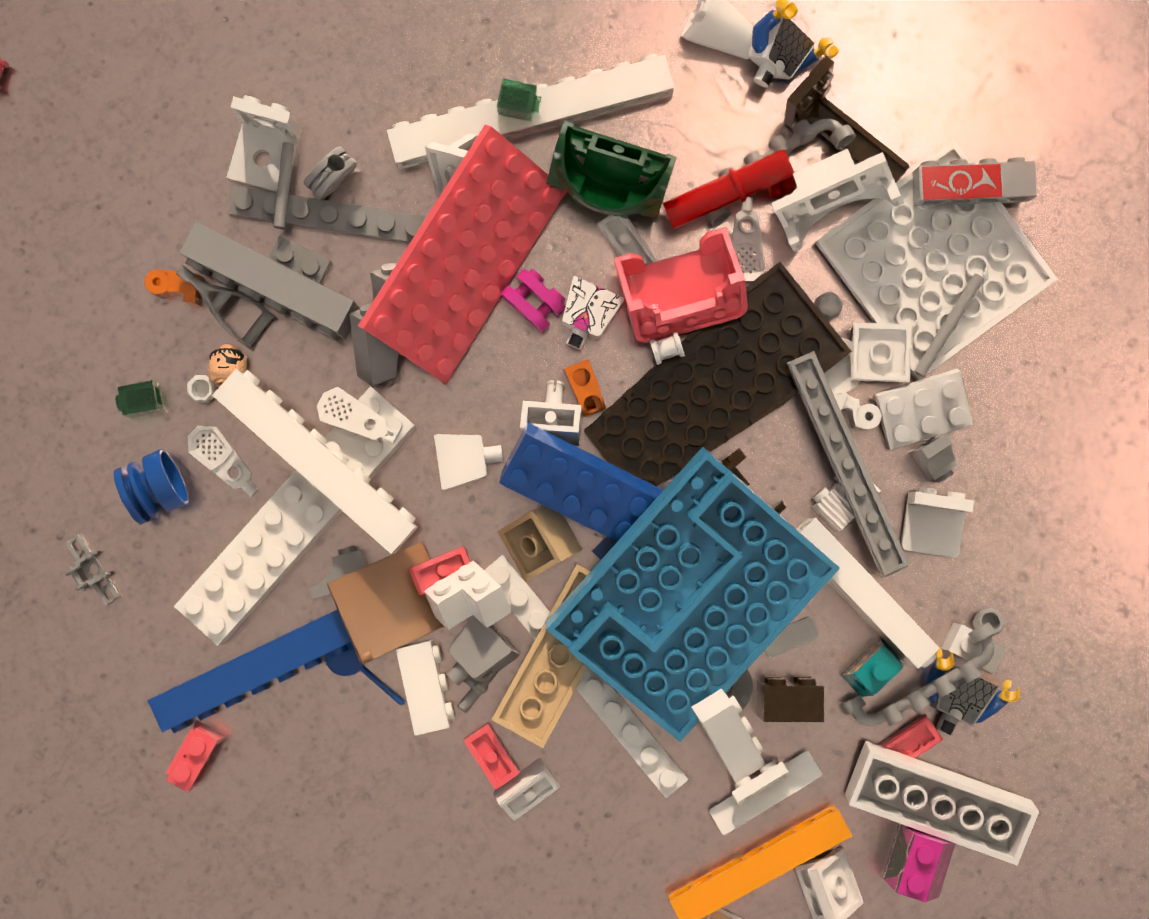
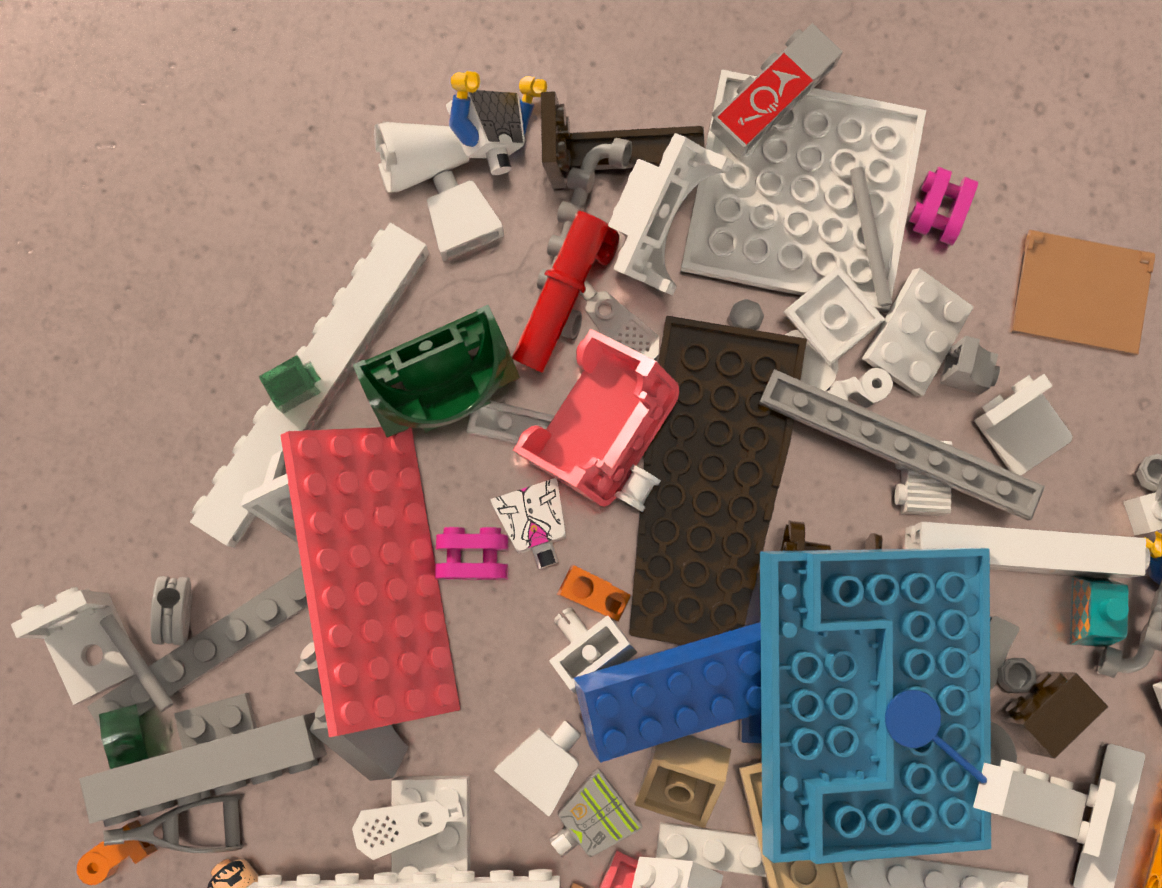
camera: 40 degrees left, 5 degrees down
none -> clear green brick [99,704,148,769]
none -> white torso [427,171,504,262]
none -> light grey torso [549,768,643,858]
none -> blue piece [885,690,987,783]
none -> dark pink brick [909,166,978,246]
none -> light grey tile [997,658,1036,693]
none -> medium nougat piece [1011,230,1155,355]

